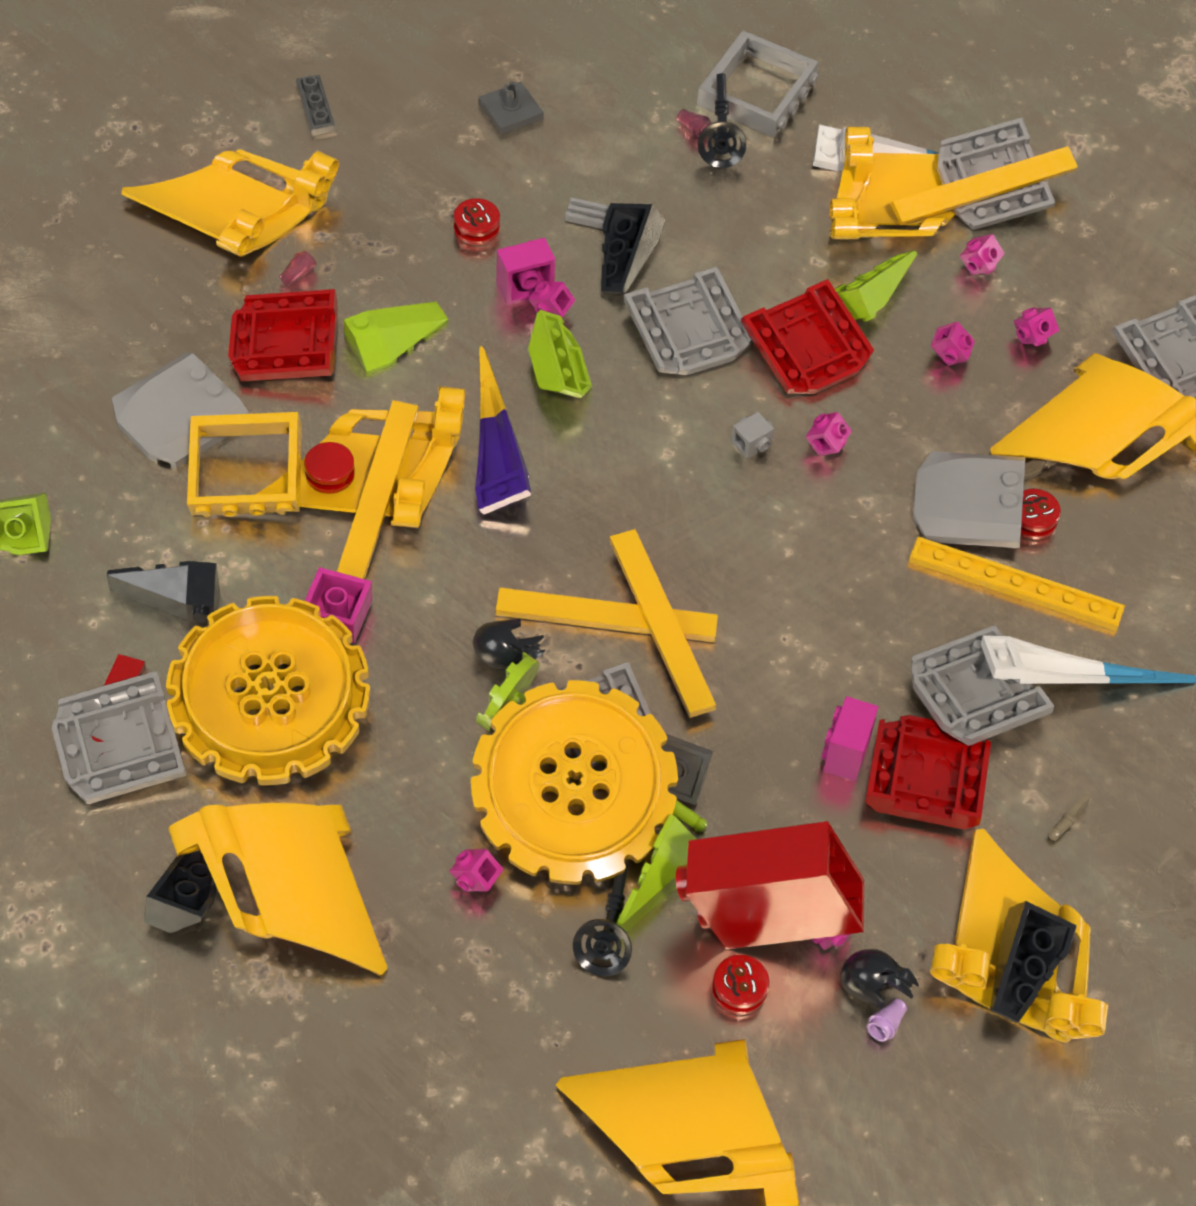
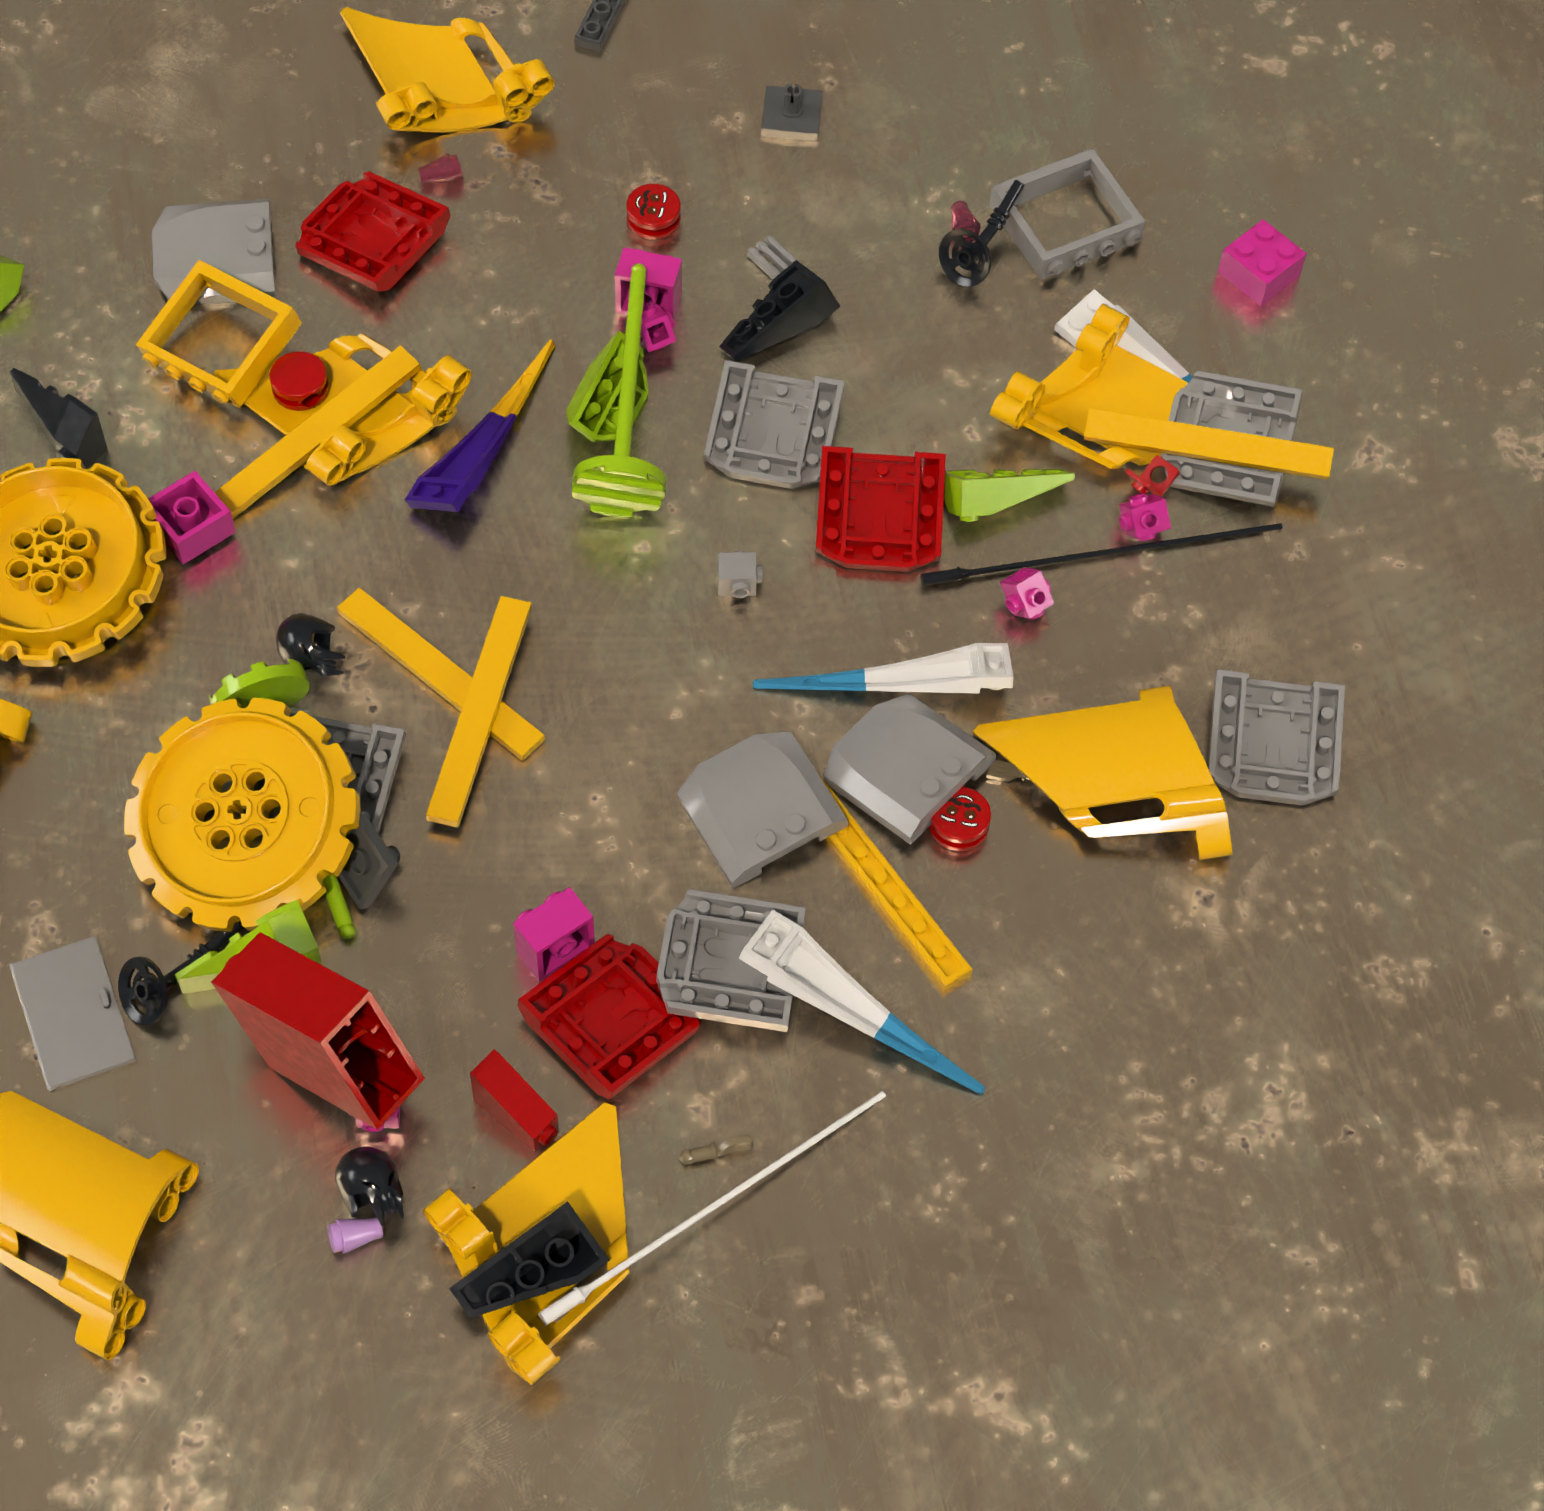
camera: 35 degrees right, 5 degrees up
lime wedge [344,301,448,375] -> none
dark pink brick [449,849,504,892] -> none
red head [712,955,769,1015] -> none
dark pink brick [805,412,852,456] -> none
dark pink brick [1013,307,1060,346] -> none
none -> light grey container [10,936,136,1091]
none -> red slope [470,1049,559,1152]
none -> white piece [538,1091,886,1325]
none -> lime piece [572,263,667,518]
none -> light grey wedge [677,731,848,889]
none -> white plate [753,643,1014,694]
none -> black piece [920,523,1283,586]
none -> red bracket [1125,455,1180,497]
none -> dark pink brick [1218,219,1307,307]

